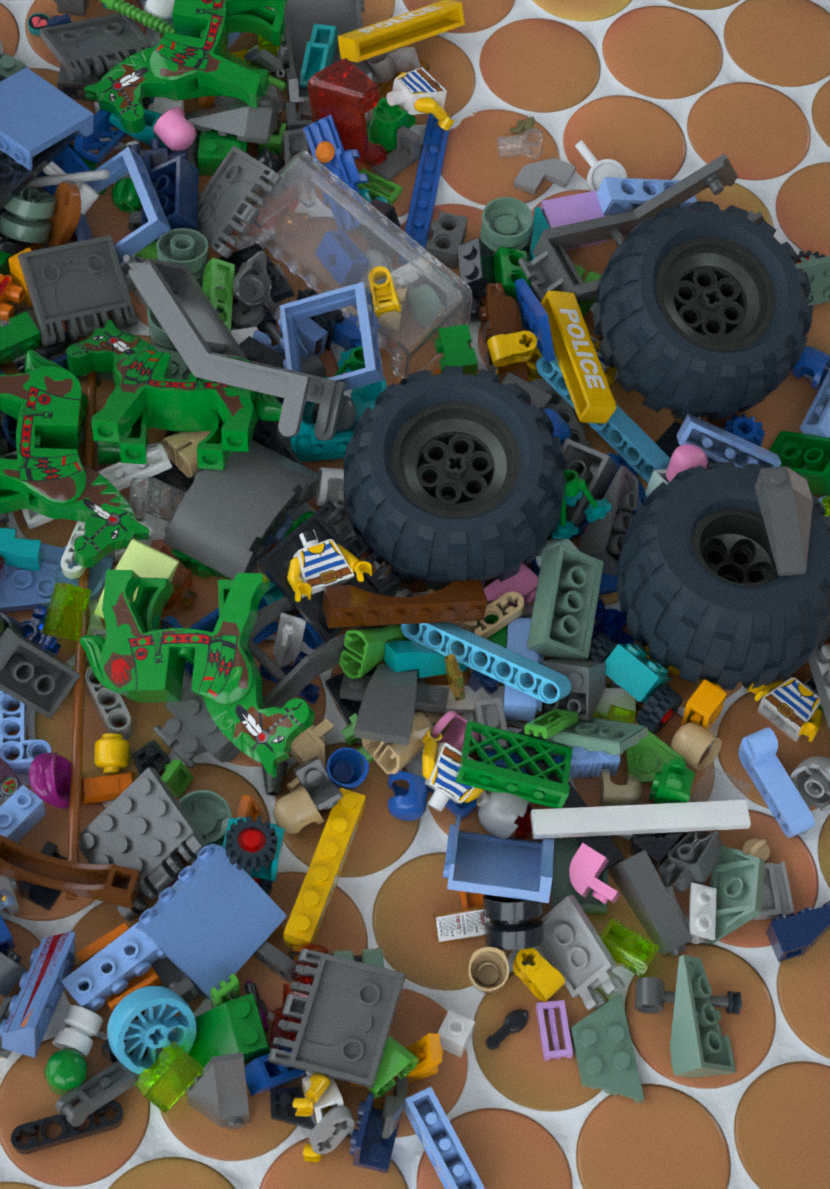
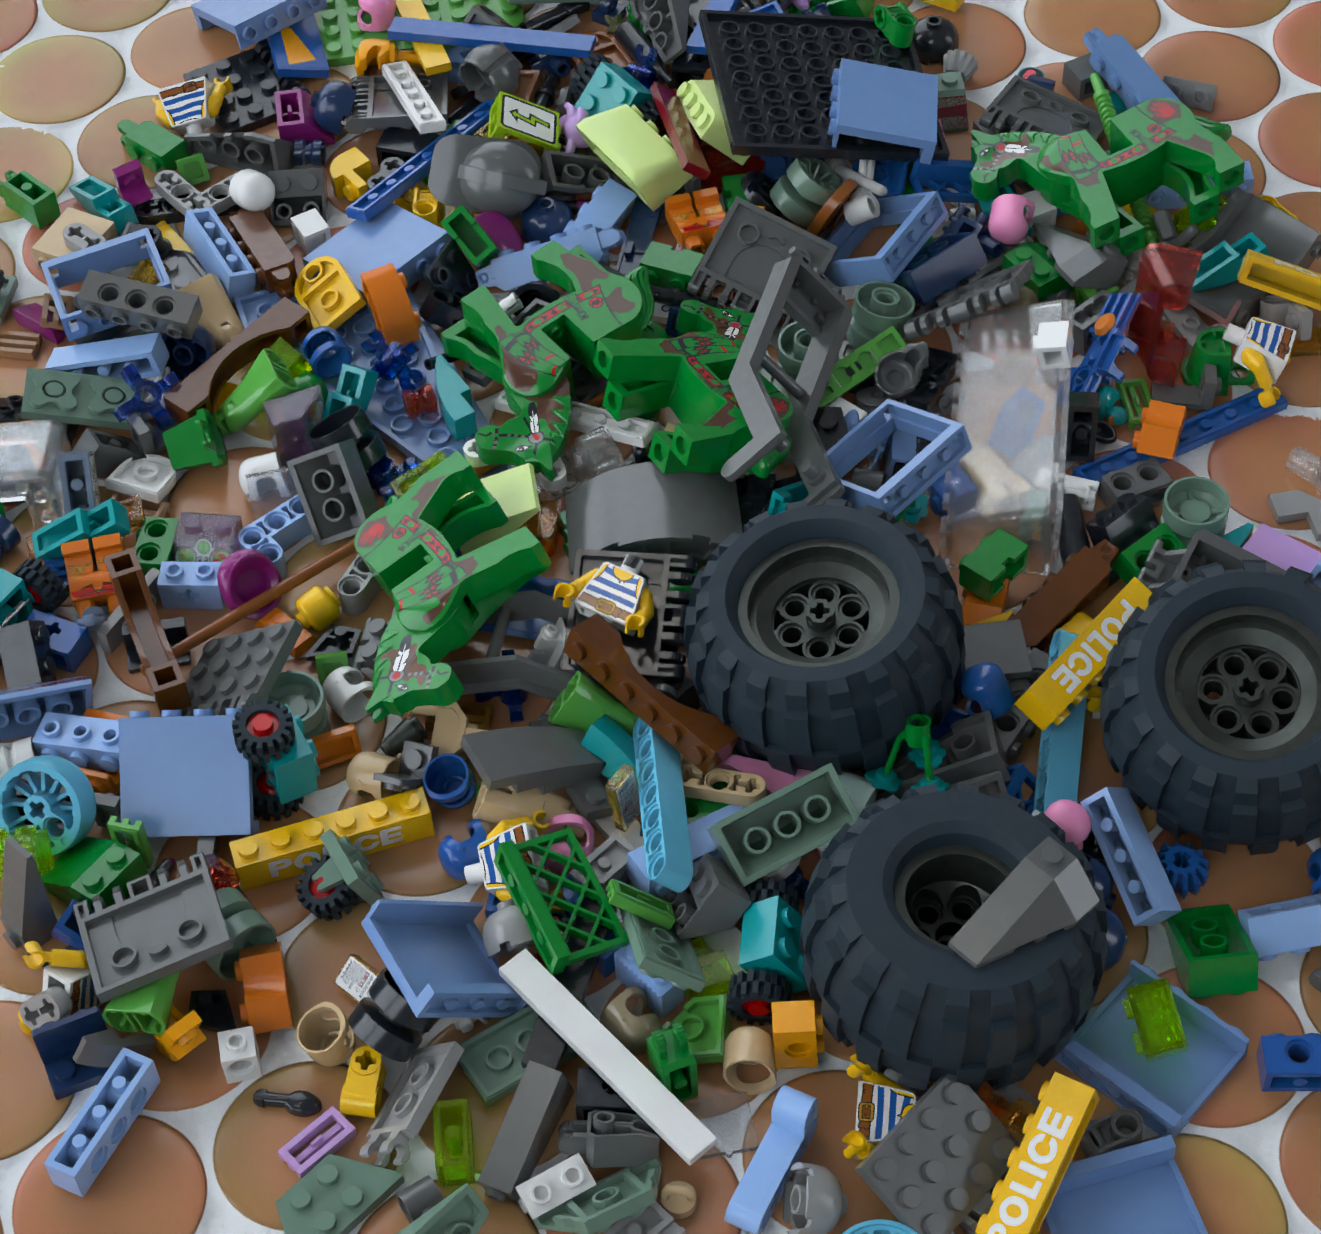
camera: 60 degrees right, 10 degrees down
yellow piece [369,266,402,318] -> none
yellow piece [487,331,537,367] -> none
blue tile [515,278,555,362] -> none
bright pink brick [569,843,620,904] -> none
none -> black piece [189,990,237,1032]
none -> orange brick [234,941,293,1034]
none -> plate [296,829,385,921]
none -> white helmet [323,666,373,723]
none -> white brick [1033,321,1074,370]
none -> orange brick [1132,399,1187,460]

